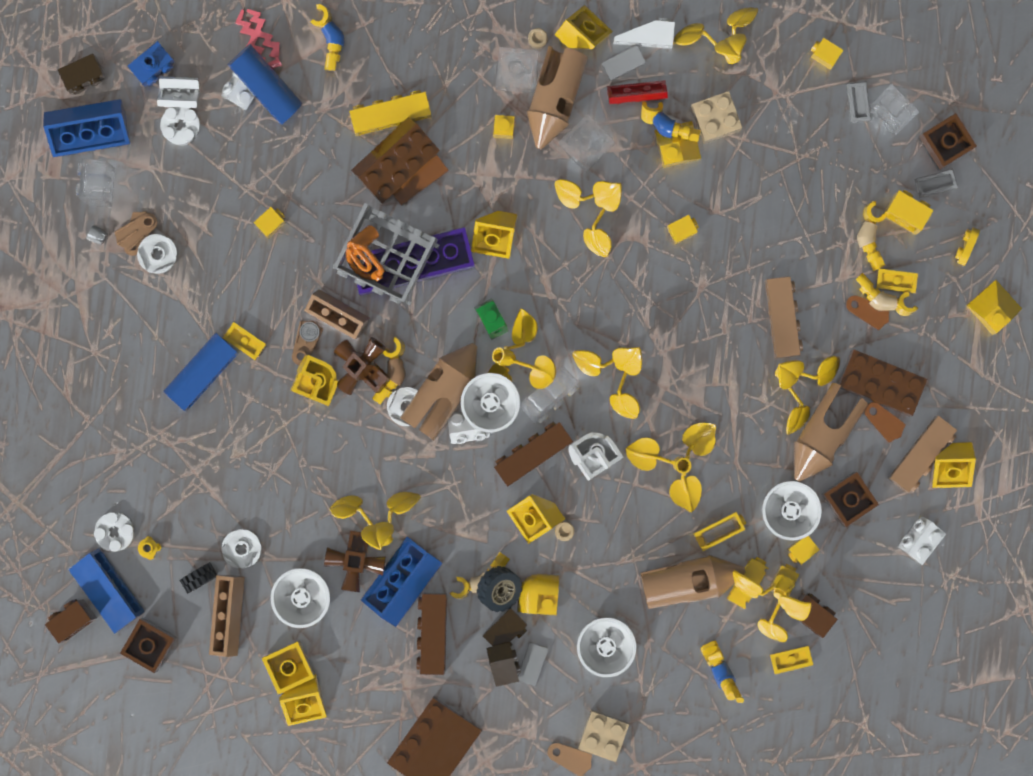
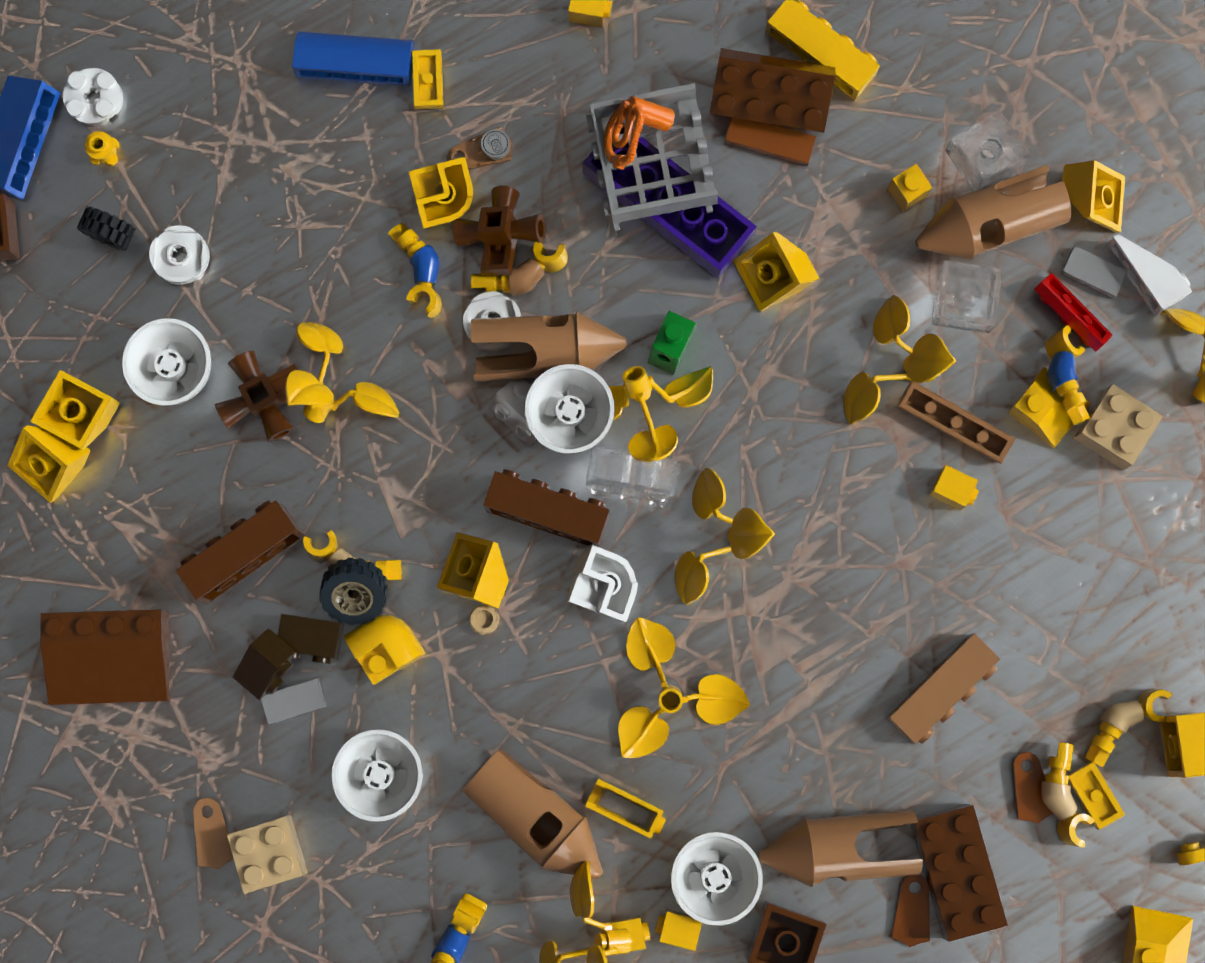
camera: 50 degrees right, 5 degrees down
medium nougat brick [209,575,245,657] -> none
medium nougat brick [304,289,370,340] -> none
blue slope [361,537,442,627] -> none
tan tile [528,28,548,49] -> none
yellow window [726,556,769,609] -> none
yellow plant [775,356,840,435] -> none
none -> piece [388,222,442,318]
none -> medium nougat brick [897,380,1016,464]

